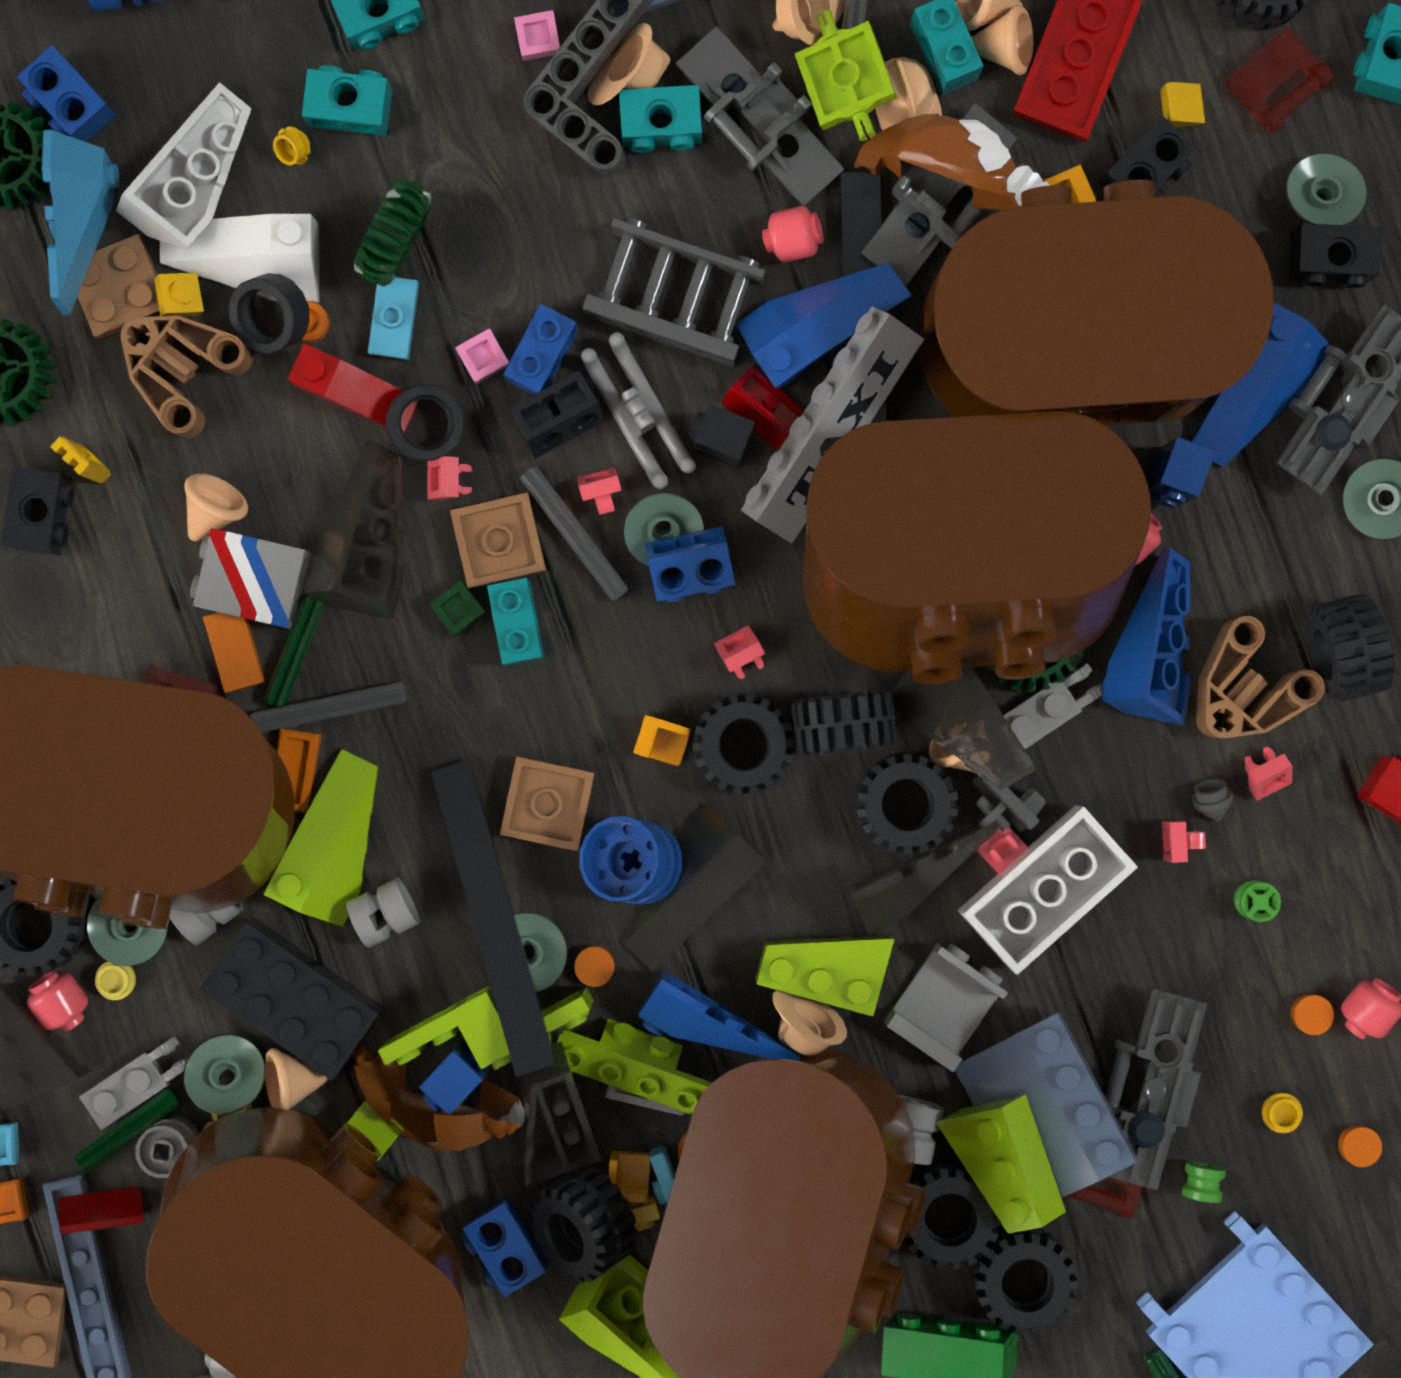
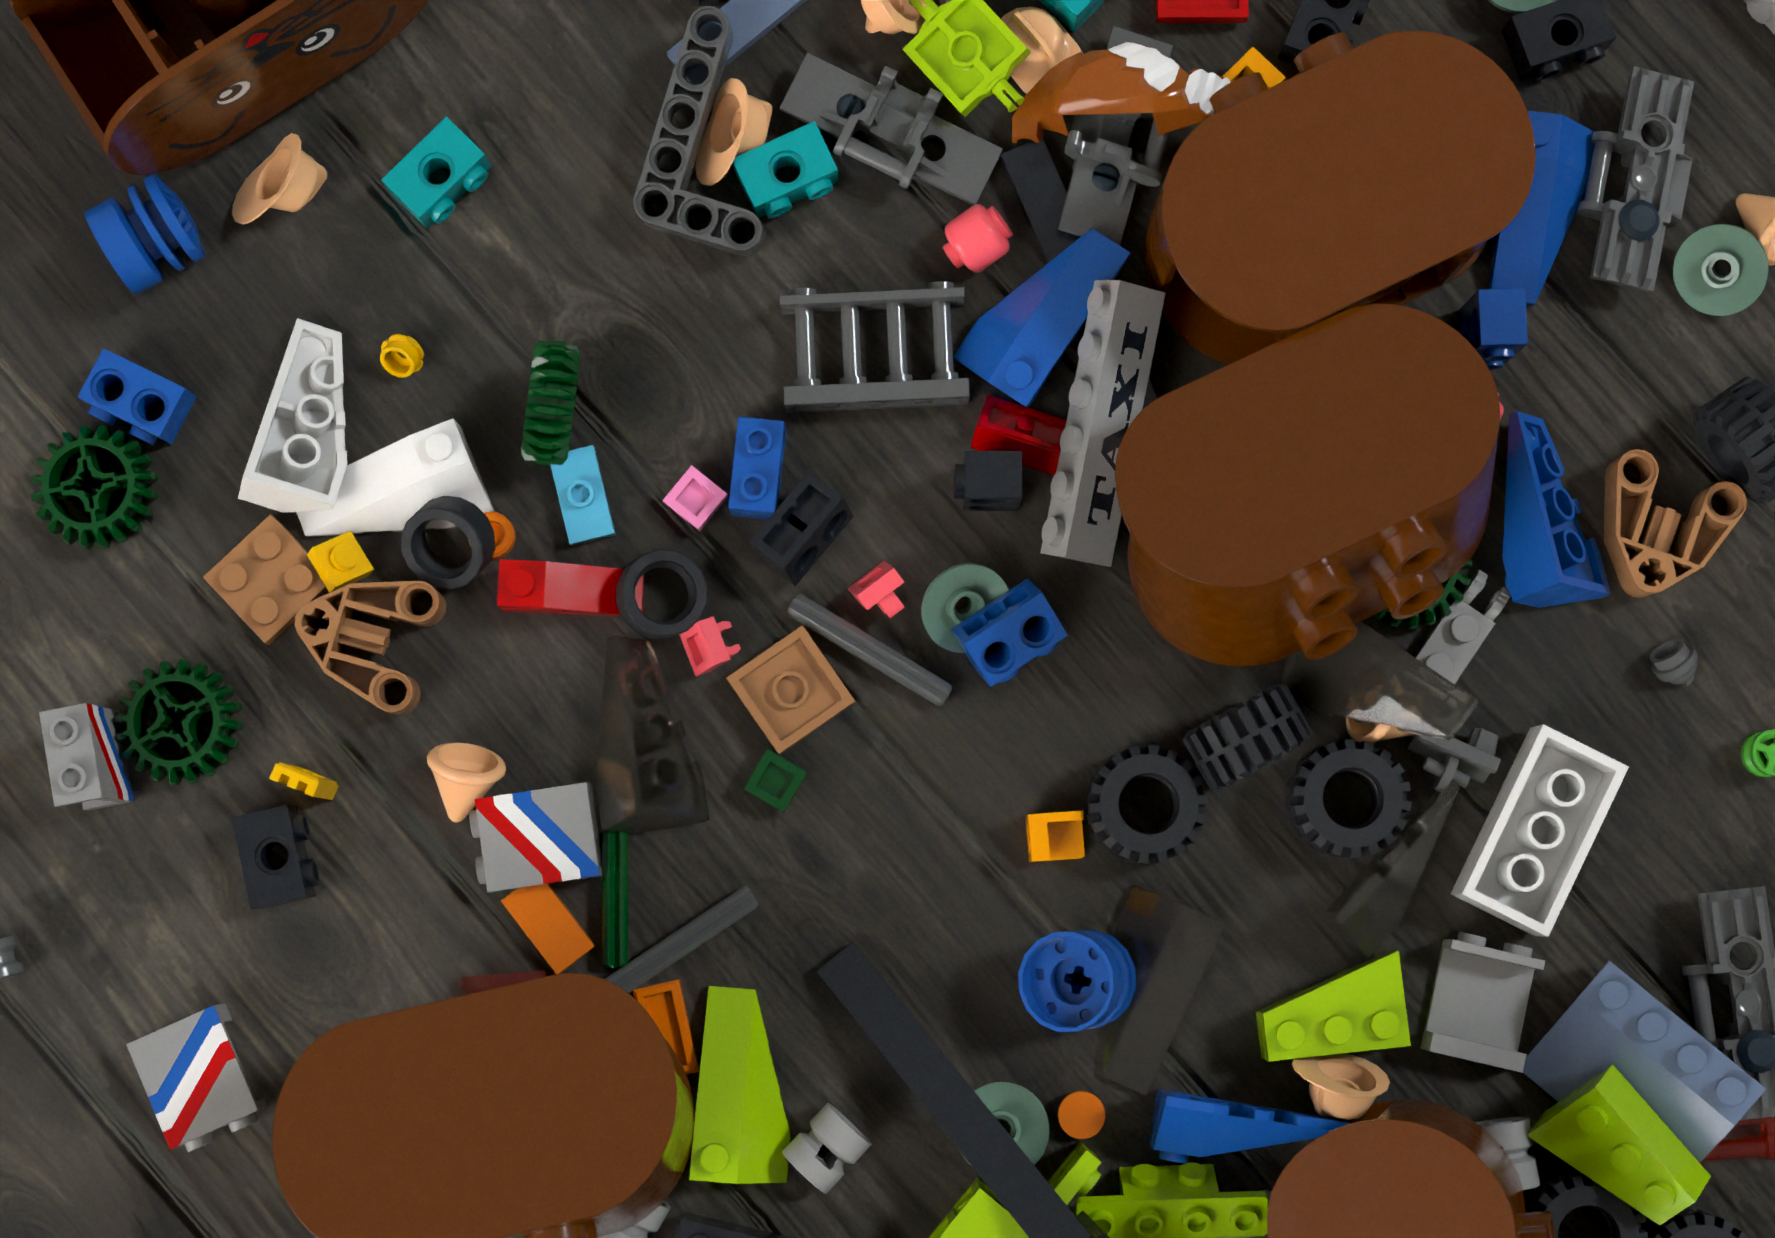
camera: 15 degrees left, 5 degrees down
dark azure wedge [42,130,120,315] -> none
teal brick [302,65,392,136] -> none
teal brick [487,578,545,666] -> none
medium nougat plate [500,756,595,851] -> none
bright pink plate [514,10,560,61] -> none
light grey piece [581,332,696,489] -> none
coral tile [714,625,765,679] -> none
coral tile [972,824,1028,874] -> none
coral tile [1161,820,1206,863] -> none
coral tile [1245,747,1293,801] -> none

